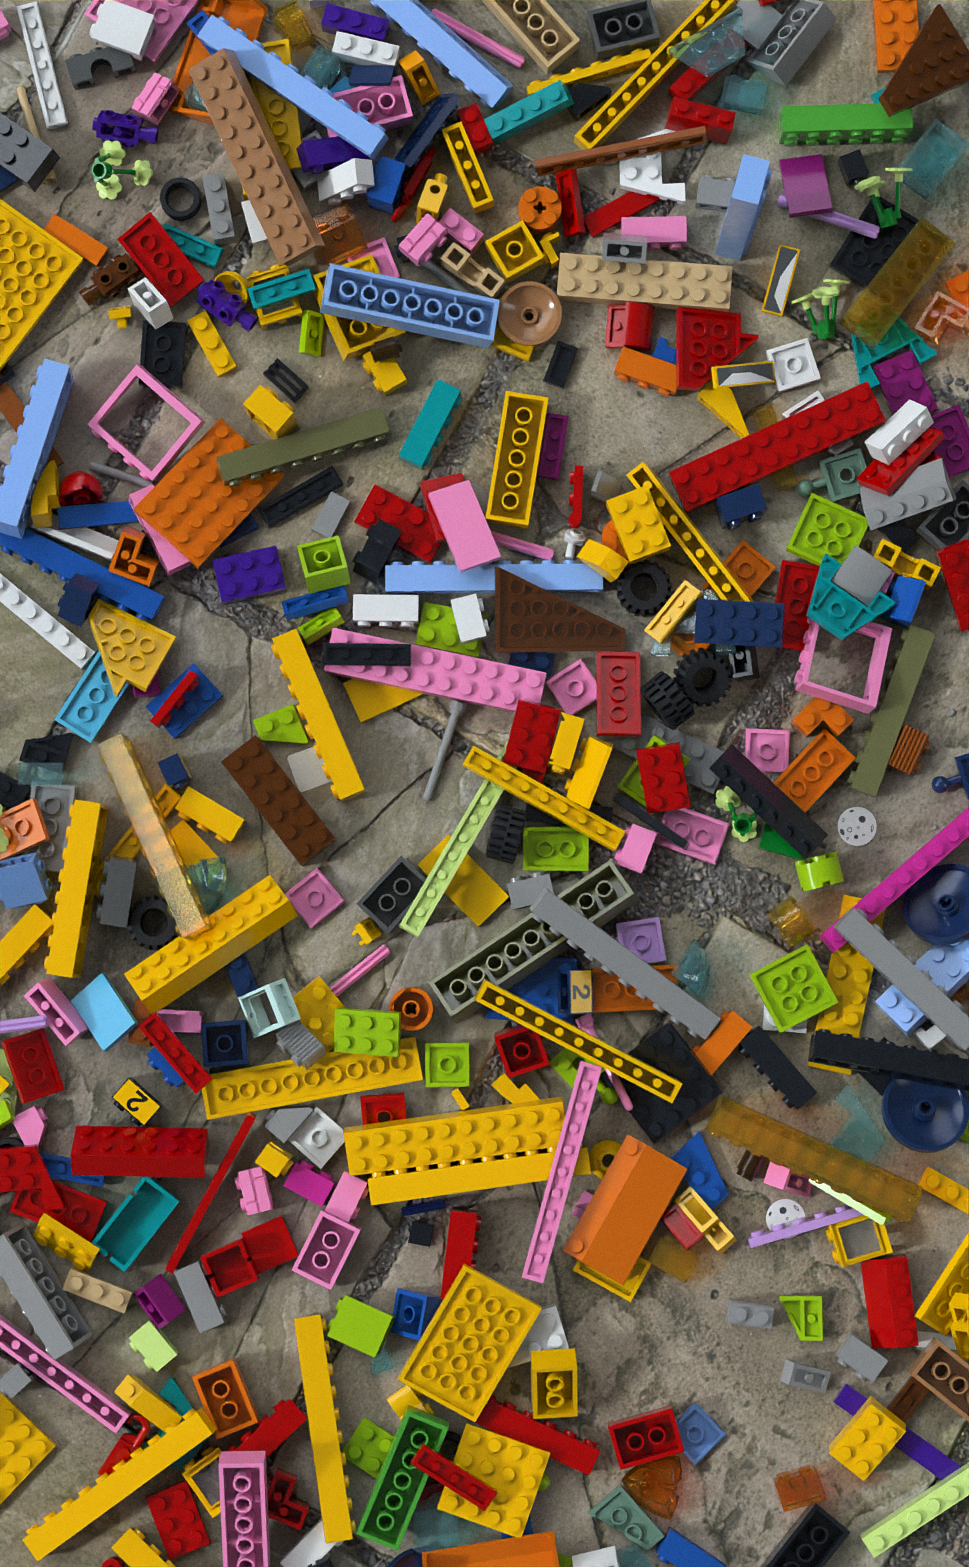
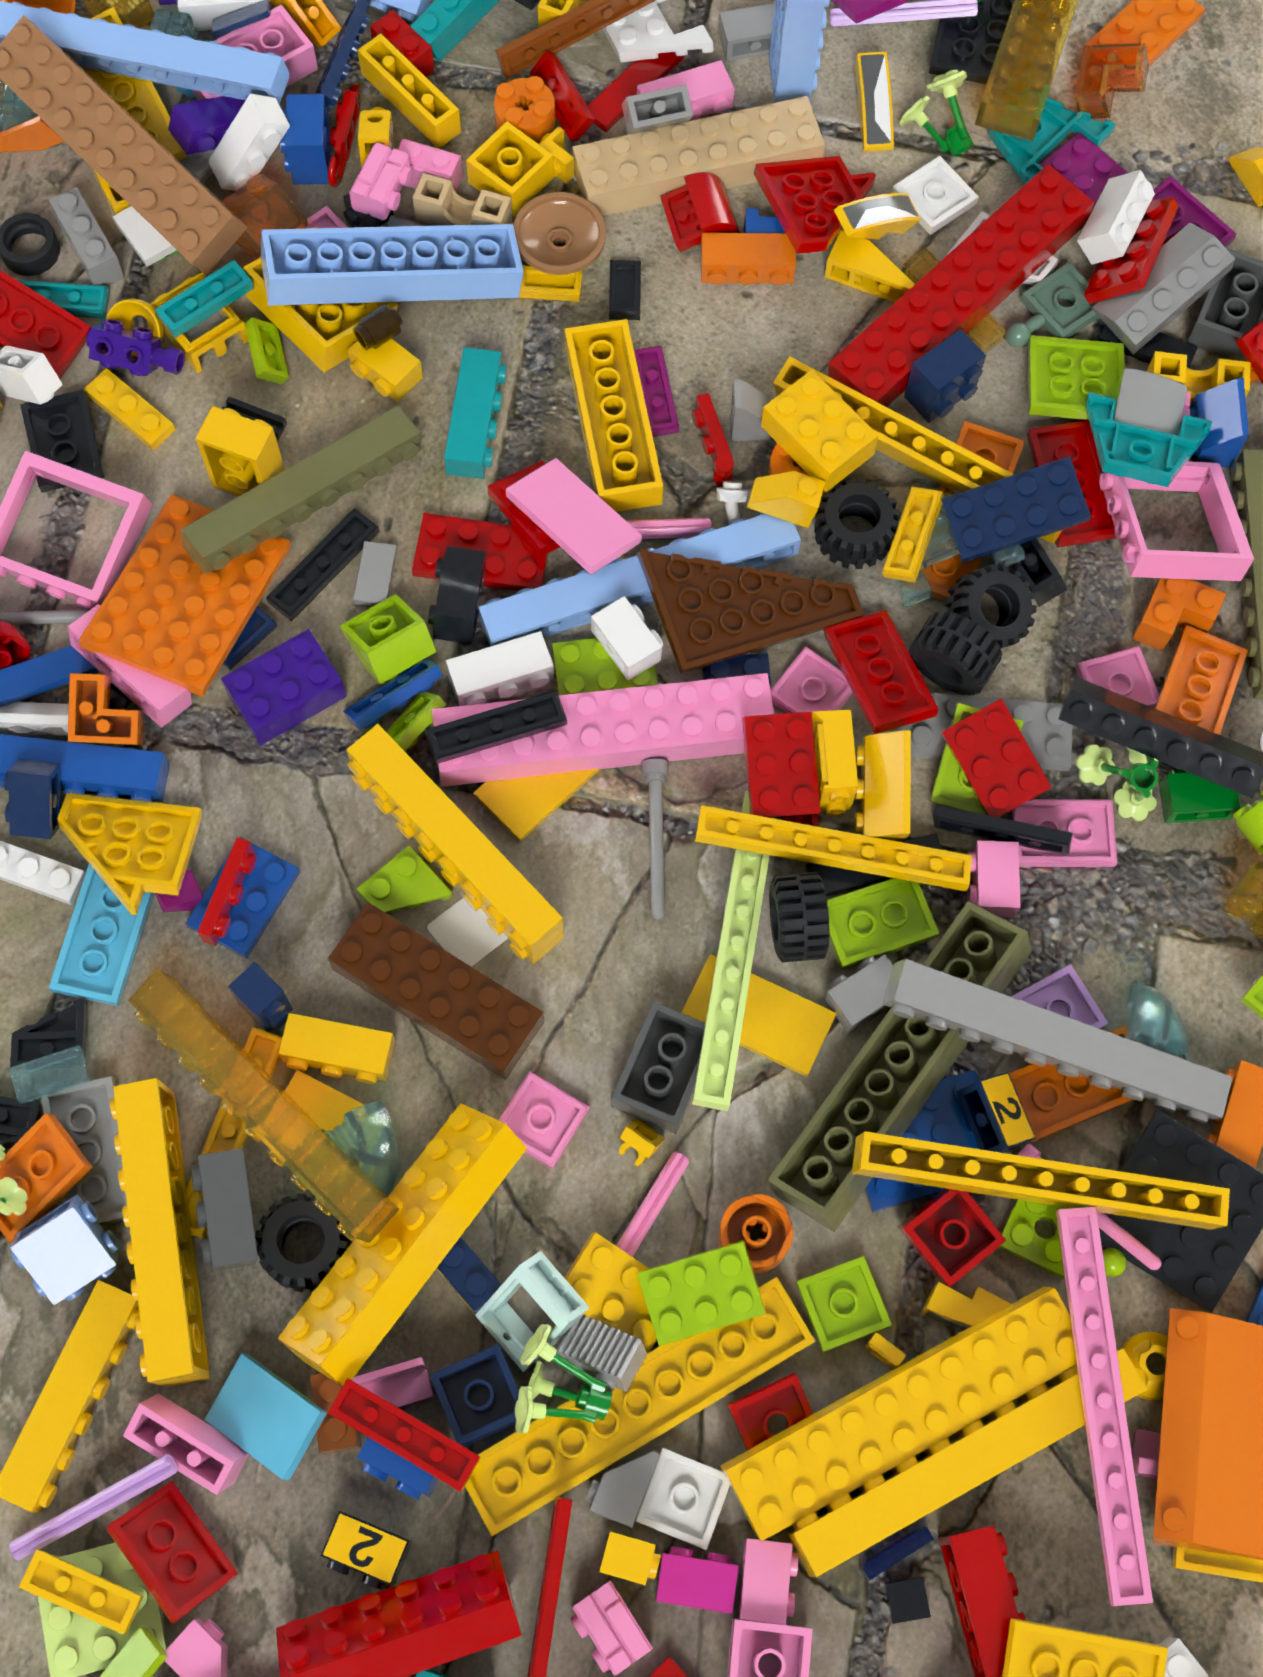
camera: 25 degrees left, 15 degrees down
none -> plant [515,1324,612,1433]

